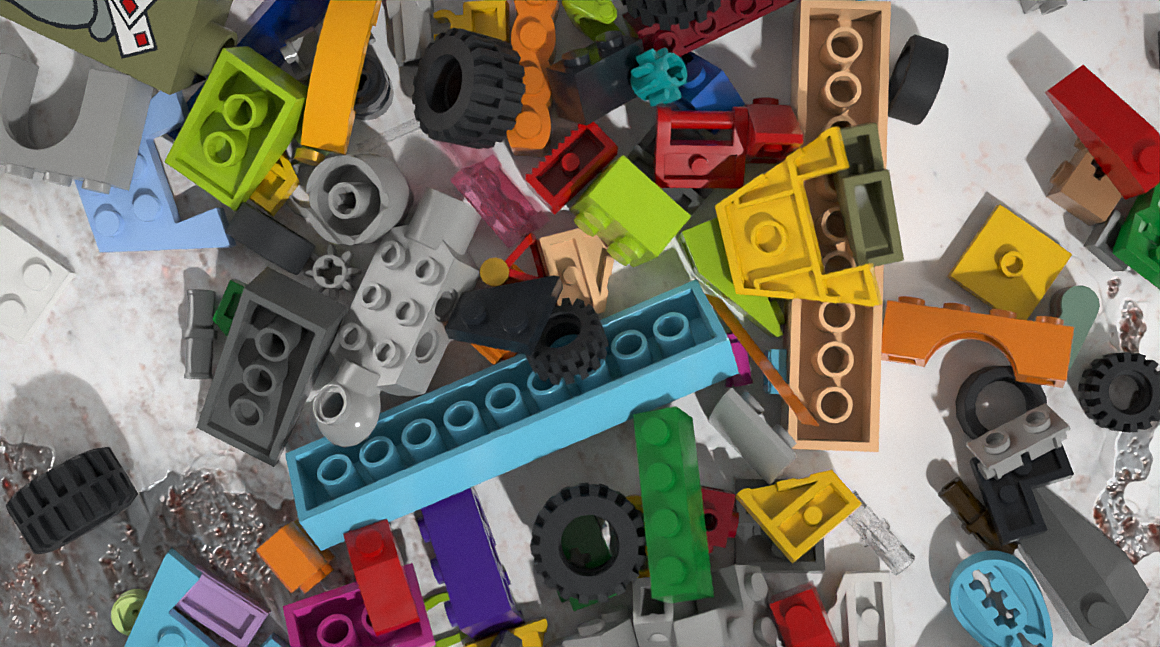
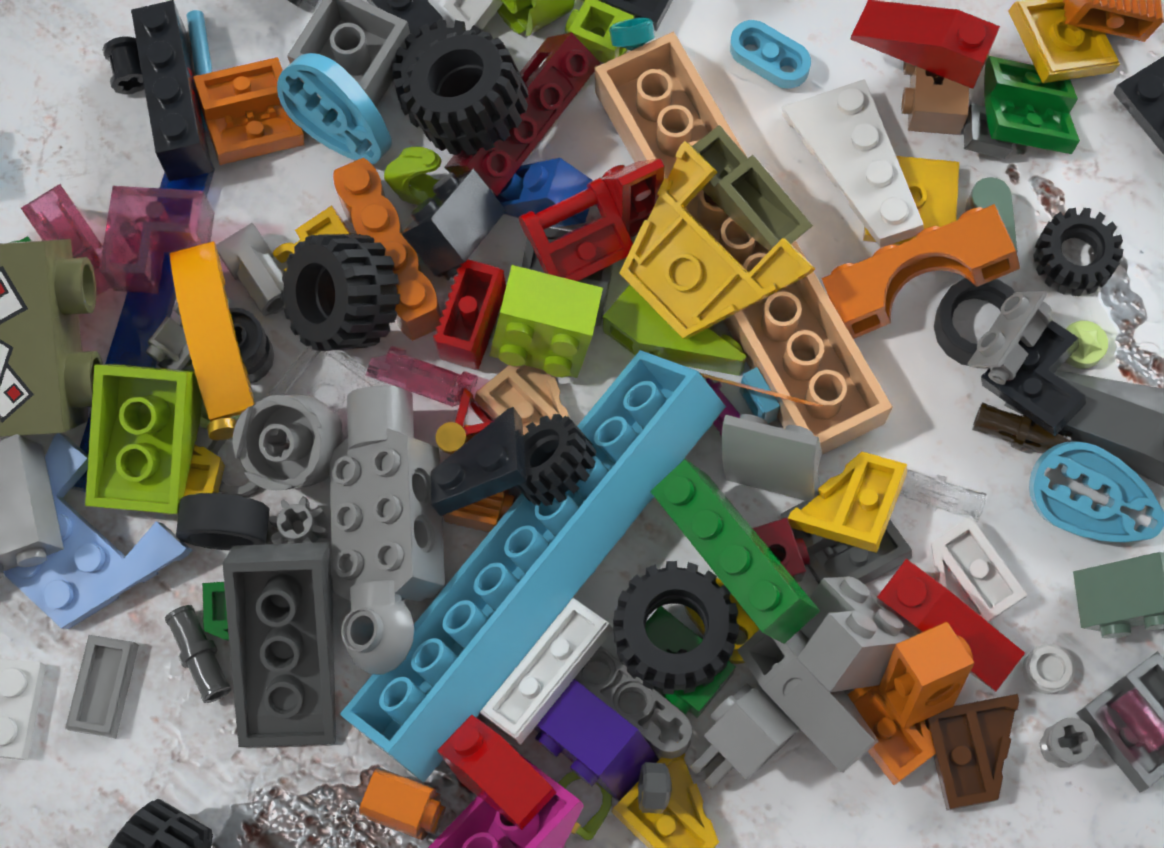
camera: 30 degrees left, 15 degrees down
teal gear [631,47,687,107] -> none
black tyre [888,34,949,125] -> none
none -> light grey tile [65,635,139,739]
none -> white tile [480,598,613,745]
none -> light grey beam [545,620,692,759]
none -> medium azure plate [730,20,811,89]
none -> white wing [781,79,924,248]
none -> yellowish green tile [1065,321,1108,369]

